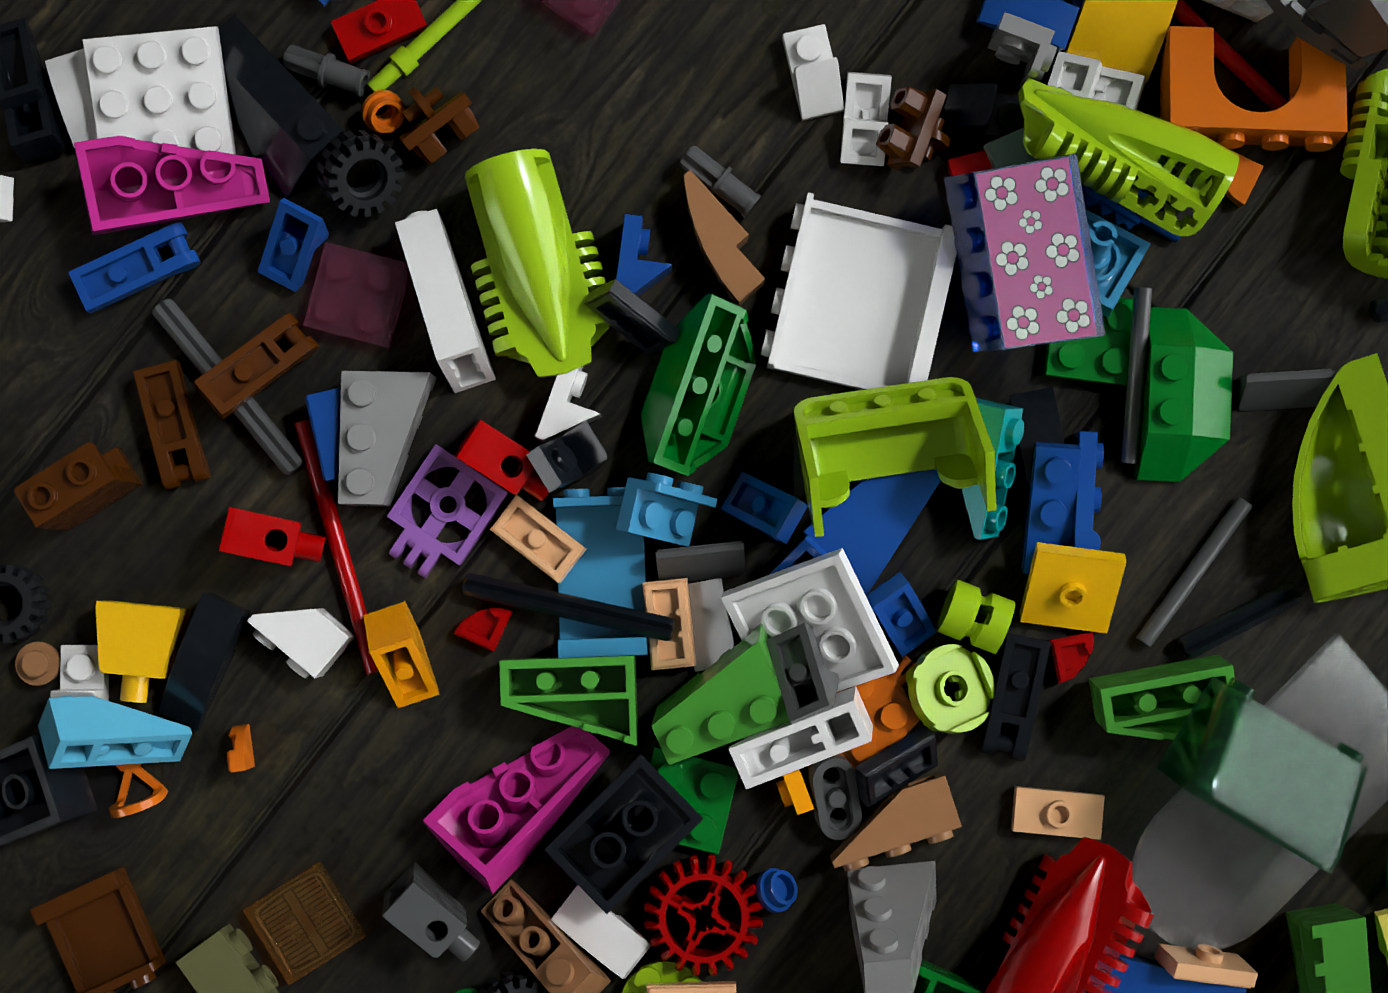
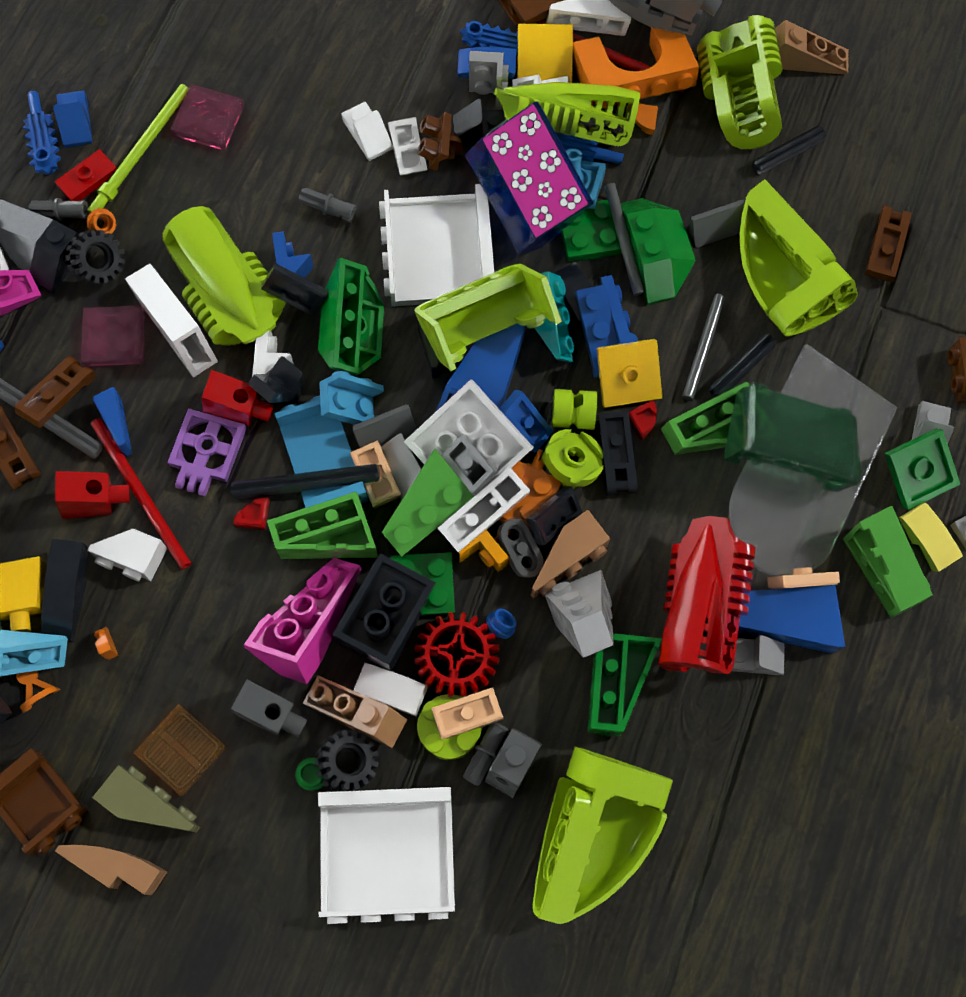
camera: 20 degrees left, 15 degrees down
blue slope [257,198,329,292] -> none
light grey wedge [338,371,437,507] -> none
light orange slope [363,601,440,709] -> none
reddish brown hips [398,86,479,165] -> none
light nougat plate [490,495,587,584] -> none
medium nougat slope [684,170,765,307] -> none
blue slope [721,472,808,544] -> none
light nougat plate [1011,786,1105,840] -> none

